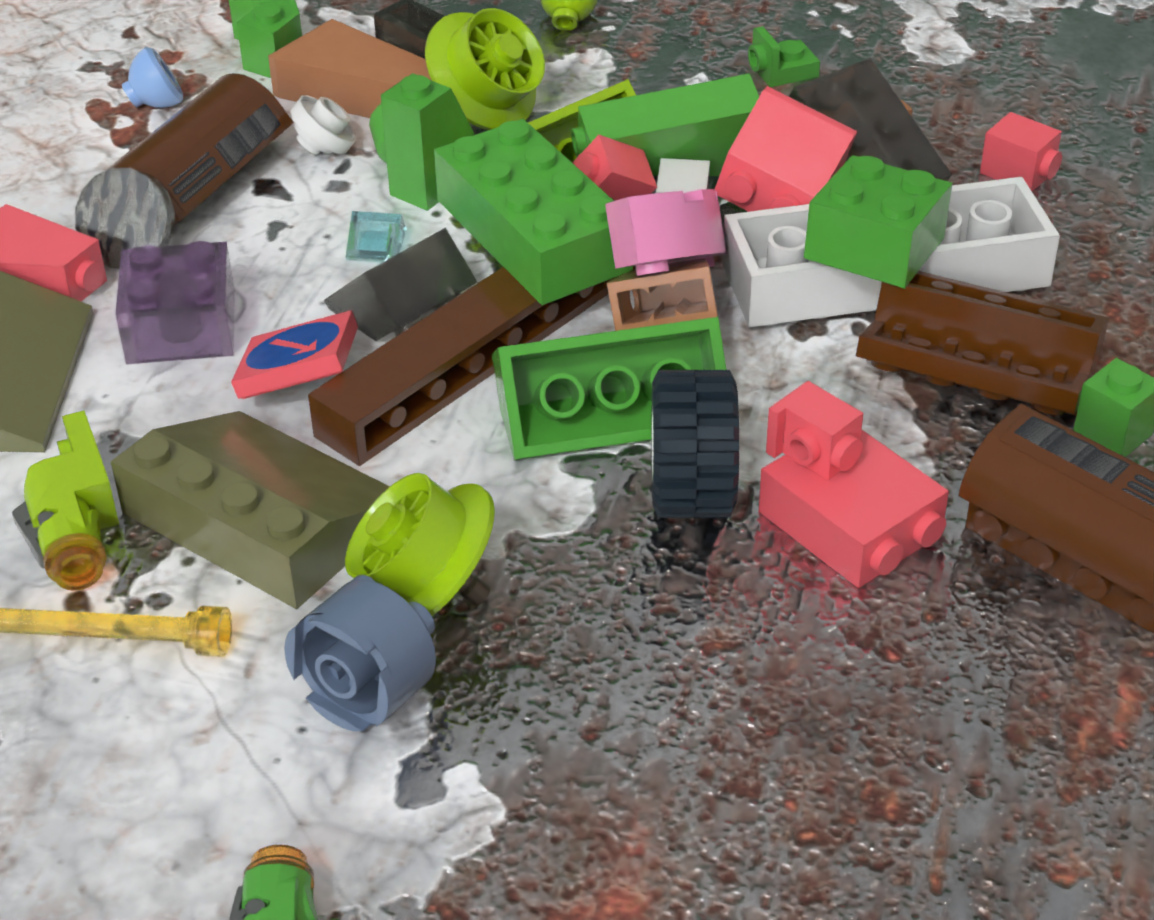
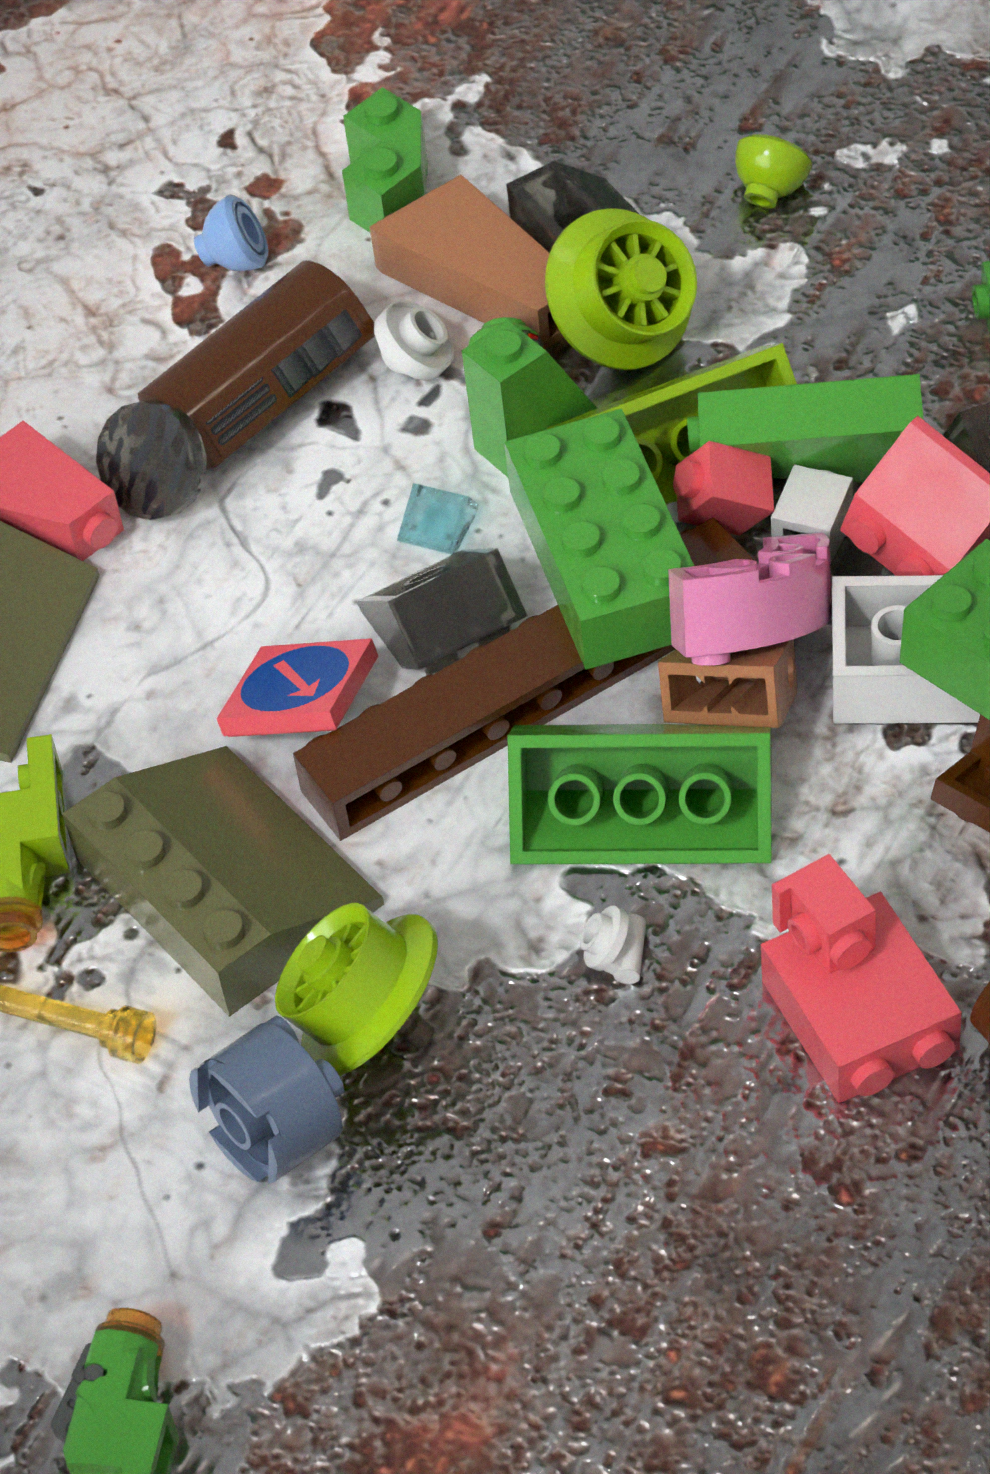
camera: 20 degrees right, 10 degrees up
clear purple brick [115,241,235,365] -> none
black wheel [651,370,739,518] -> none
none -> white plate [580,905,646,984]

